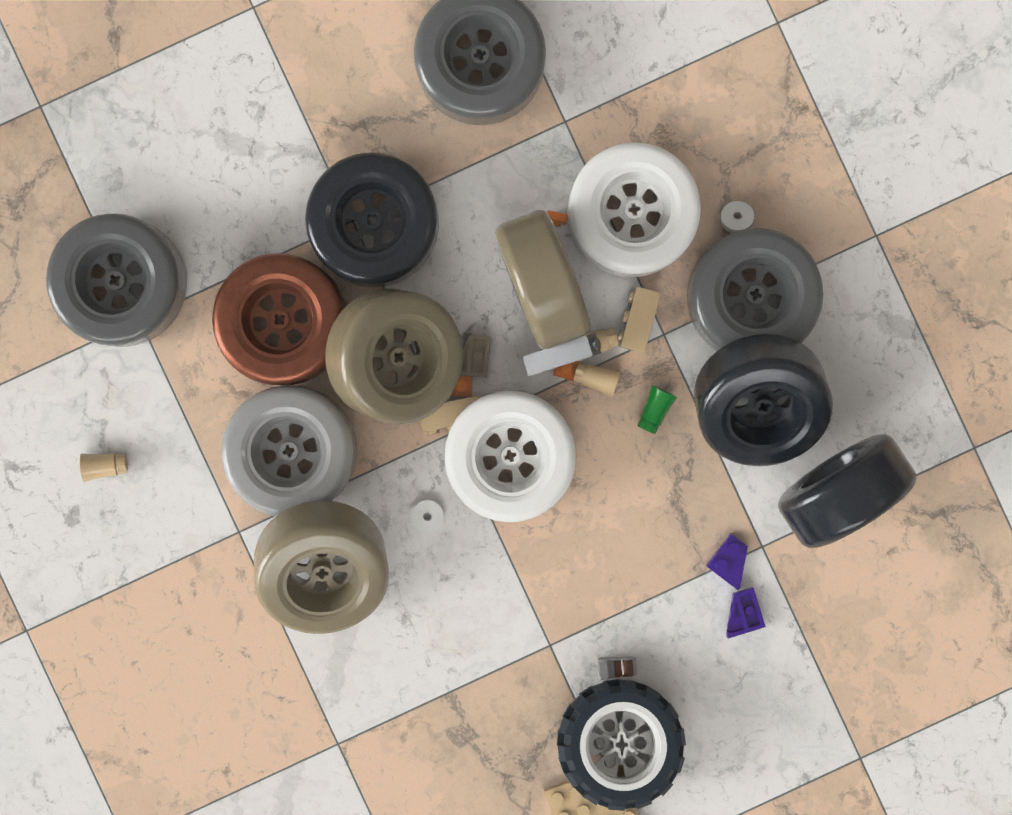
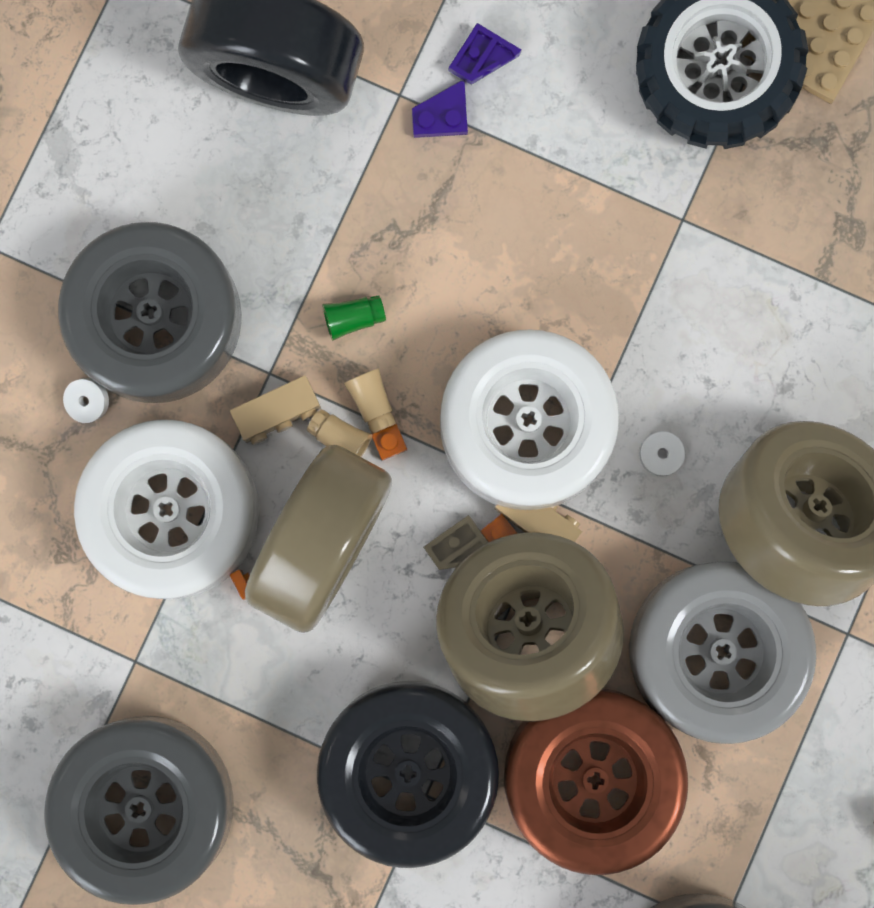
camera: 130 degrees left, 5 degrees down
brick [522,333,601,377] -> none
light grey leg [598,657,637,681] -> none
black wheel [694,334,833,466] -> none

